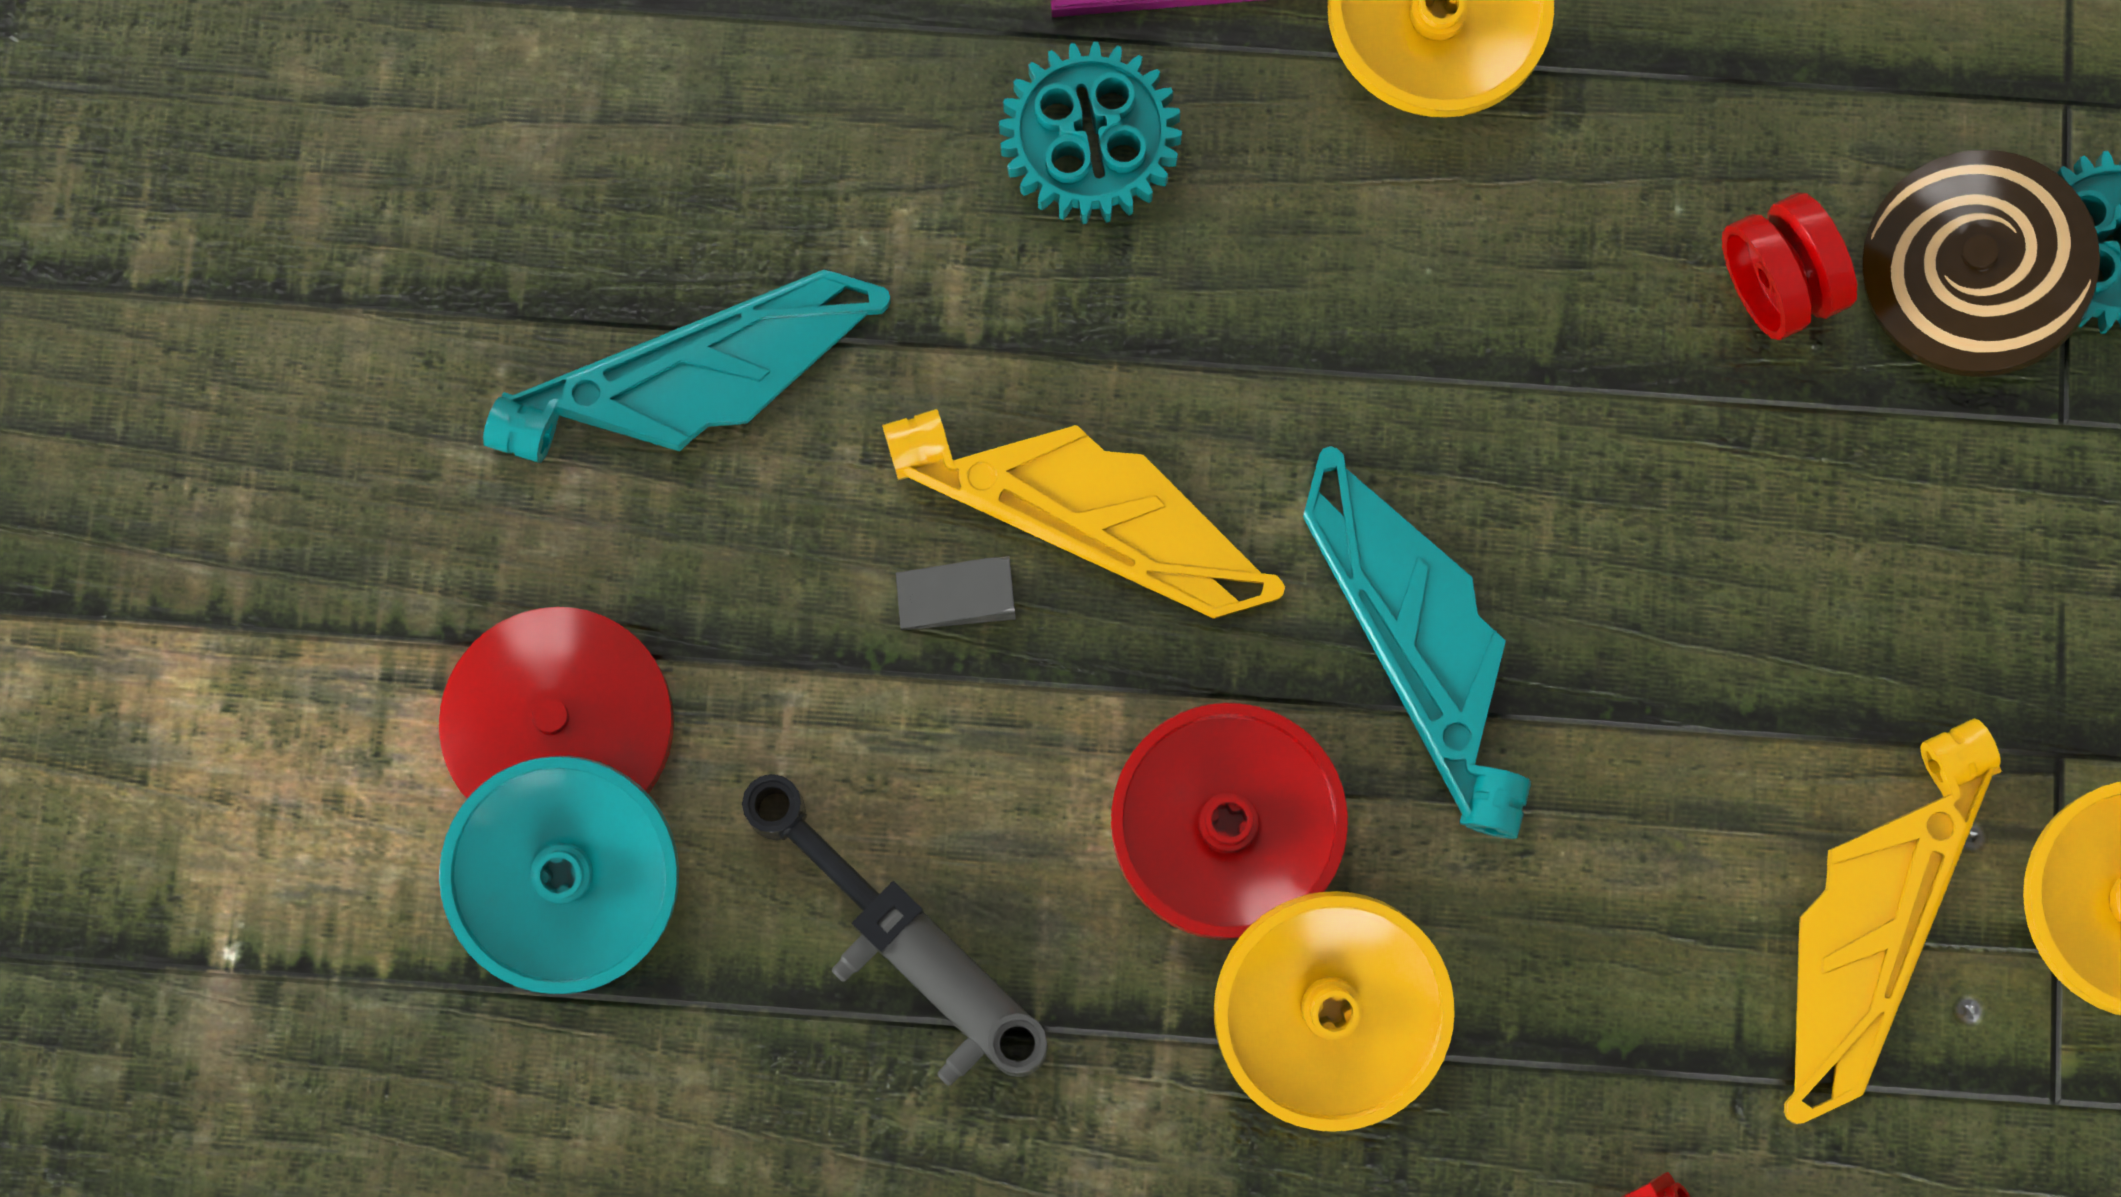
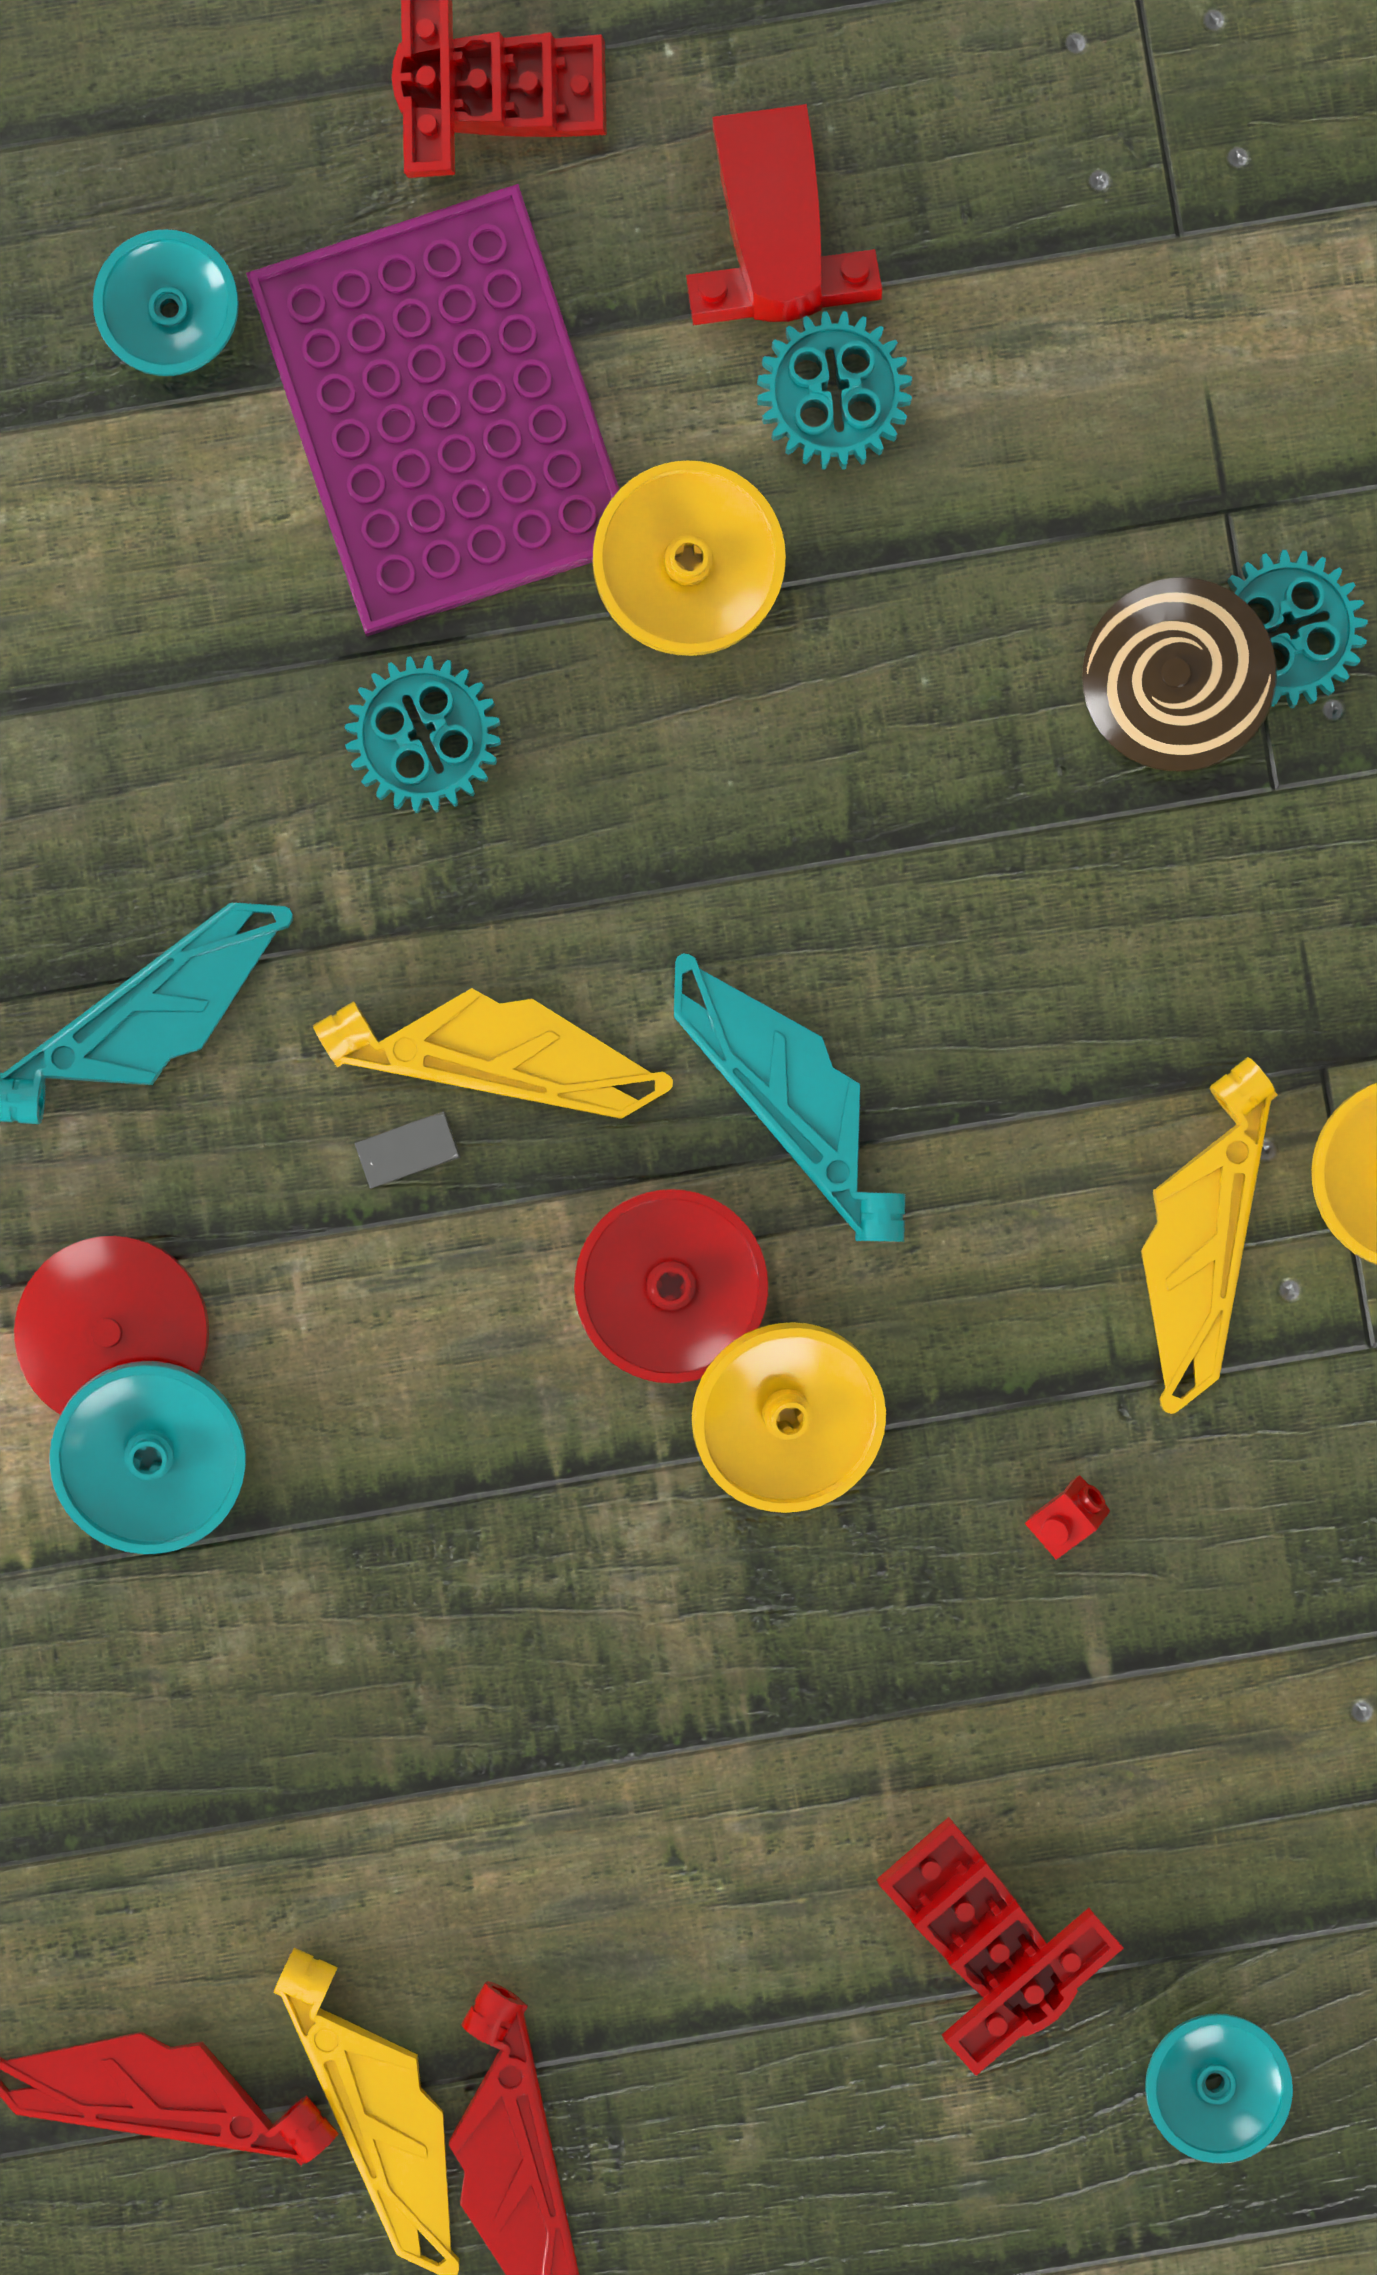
camera: 20 degrees left, 10 degrees up
dark grey piece [742,774,1048,1086] -> none
red wheel [1722,192,1857,340] -> none

